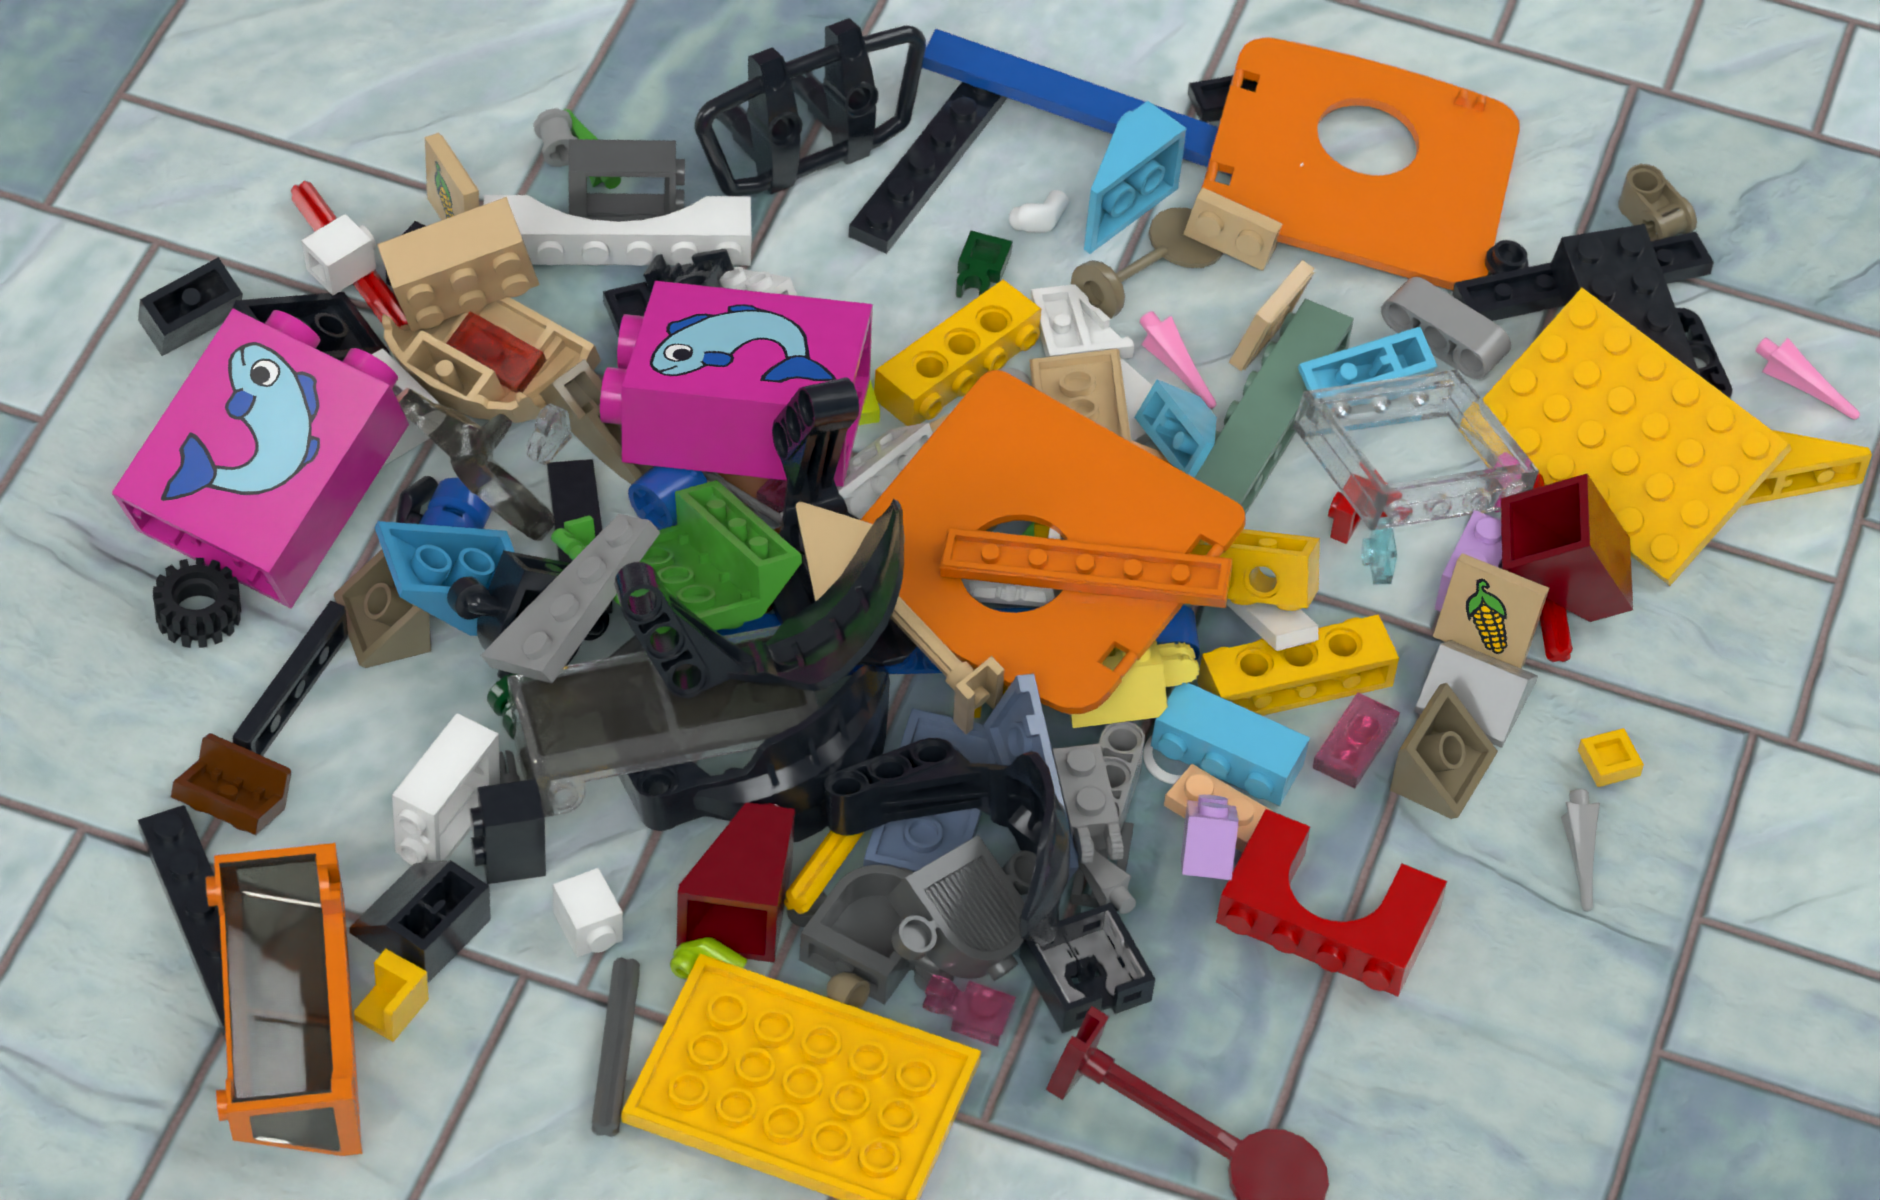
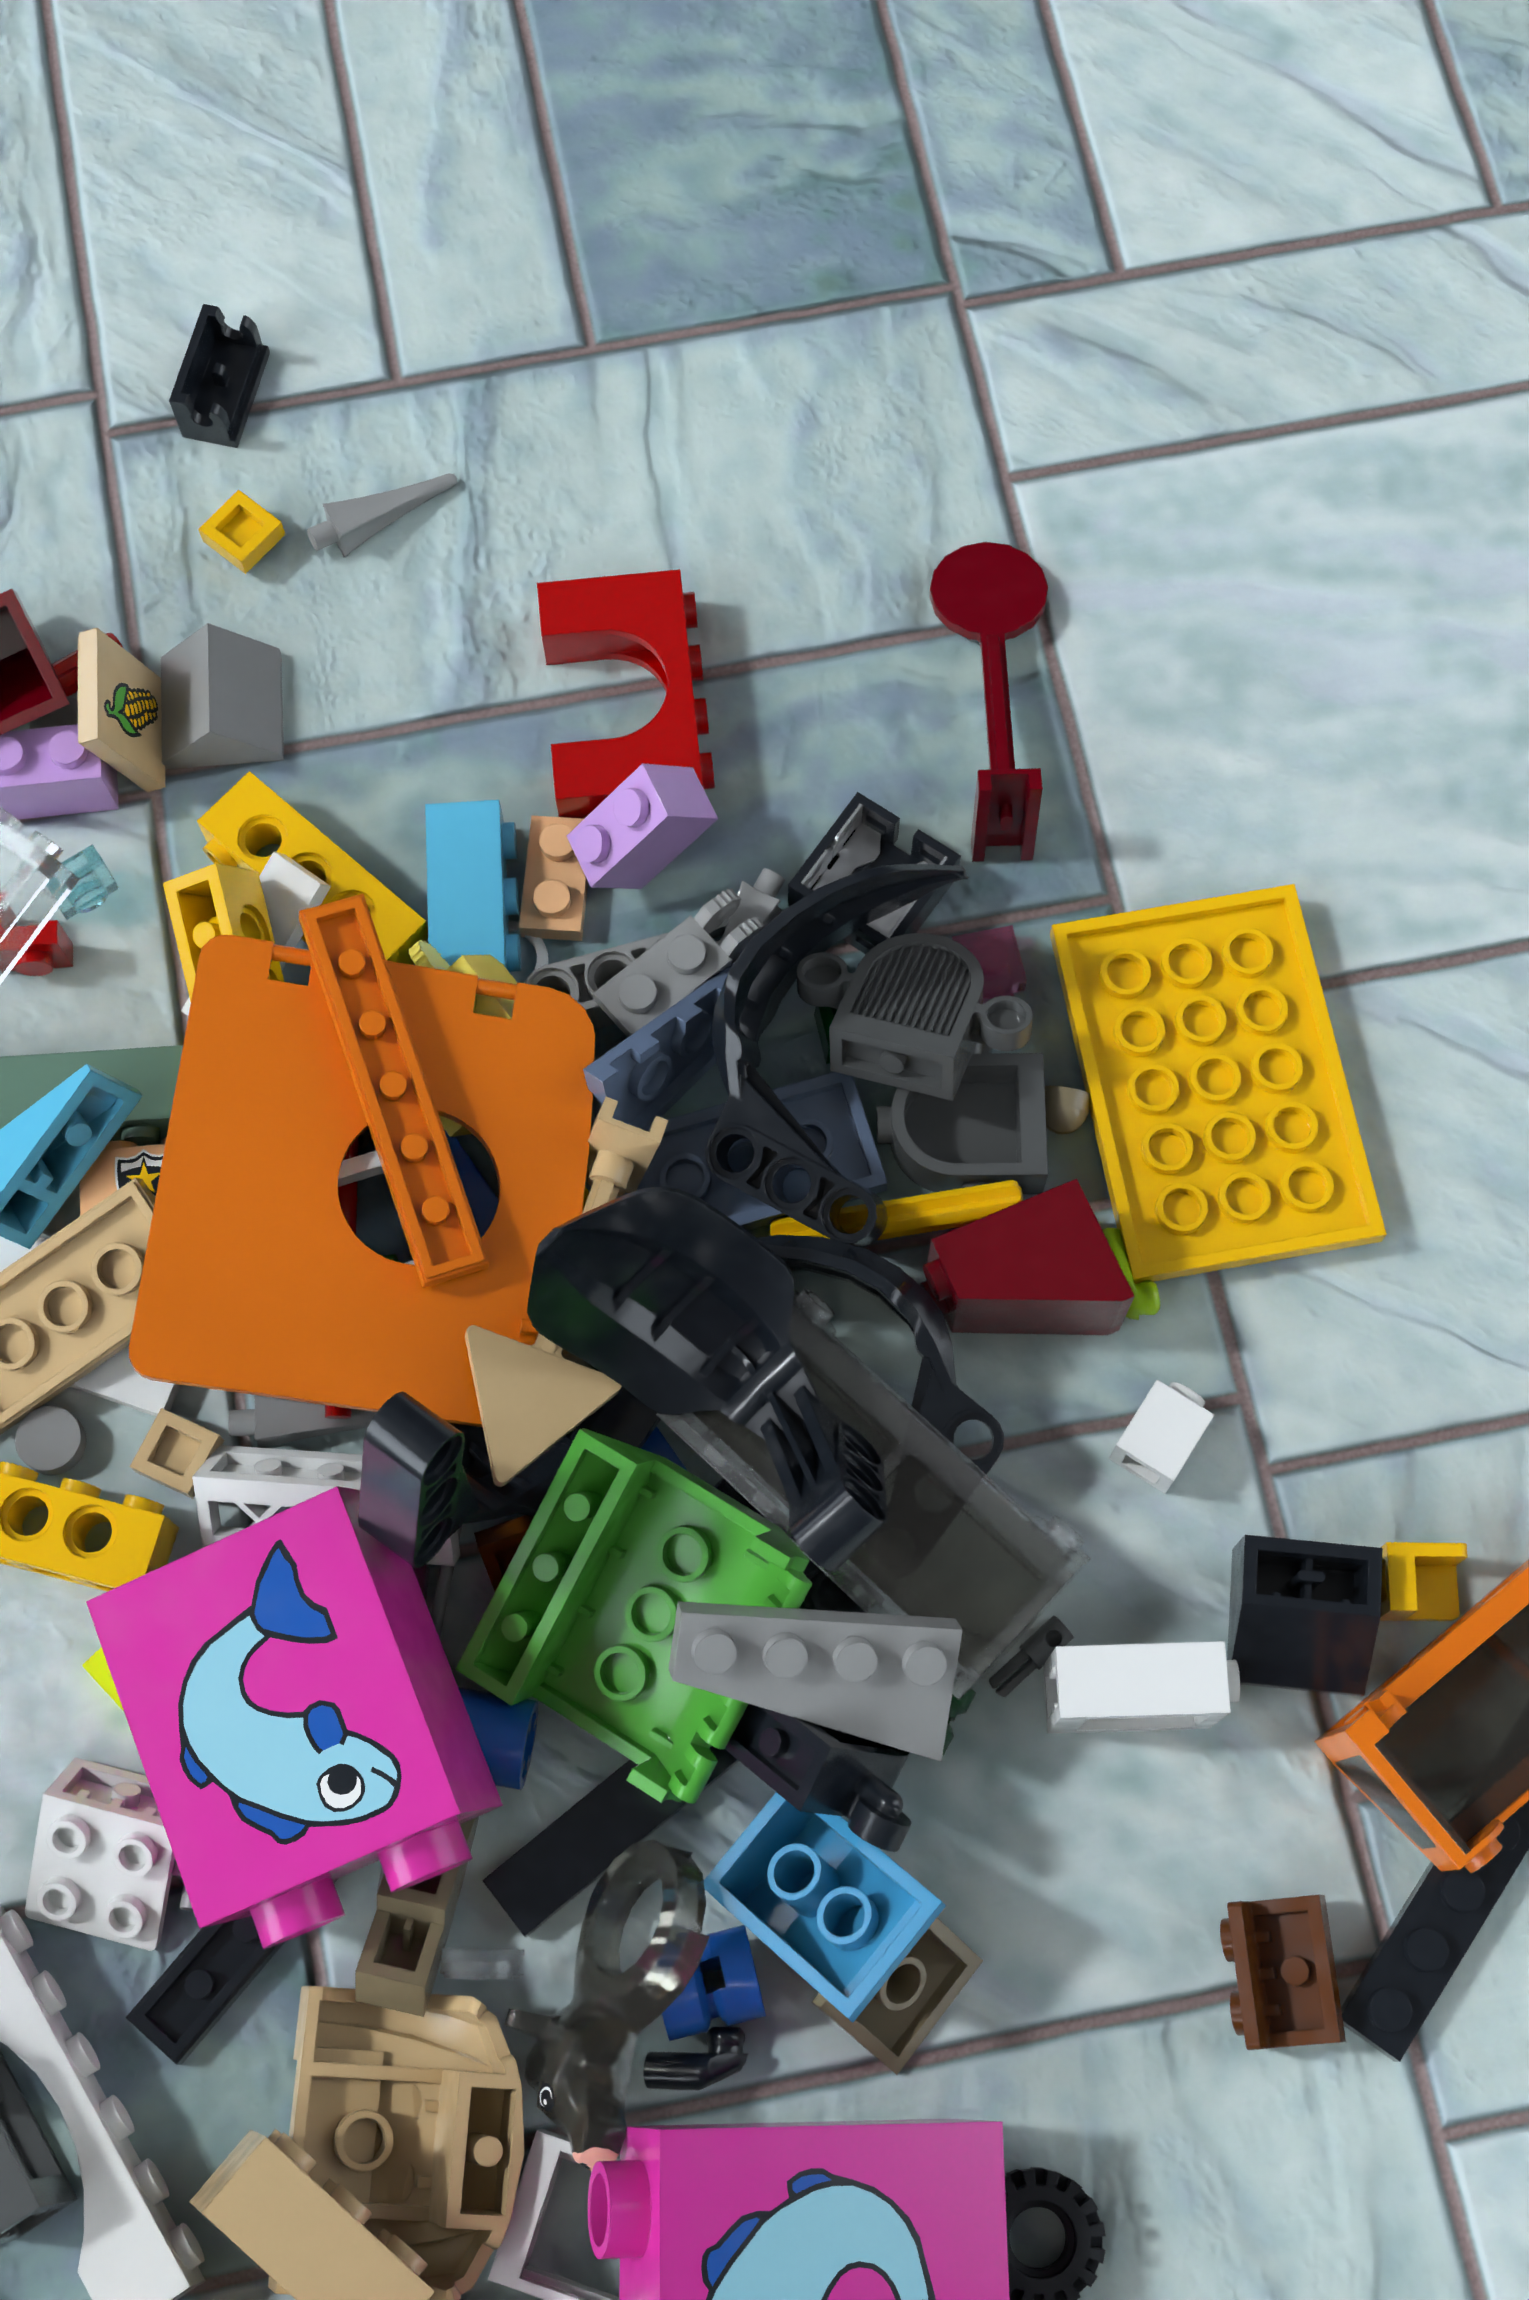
camera: 115 degrees left, 20 degrees up
black tile [232,600,348,756] -> none
clear red plate [446,311,547,393] -> none
black brick [470,779,546,884] -> none
dark grey axle [592,957,640,1137] -> none
black piece [643,249,734,293] -> none
clear pink plate [1313,692,1400,789] -> none
dark tan slope [1390,683,1498,819] -> none
none -> black hinge [169,304,270,448]

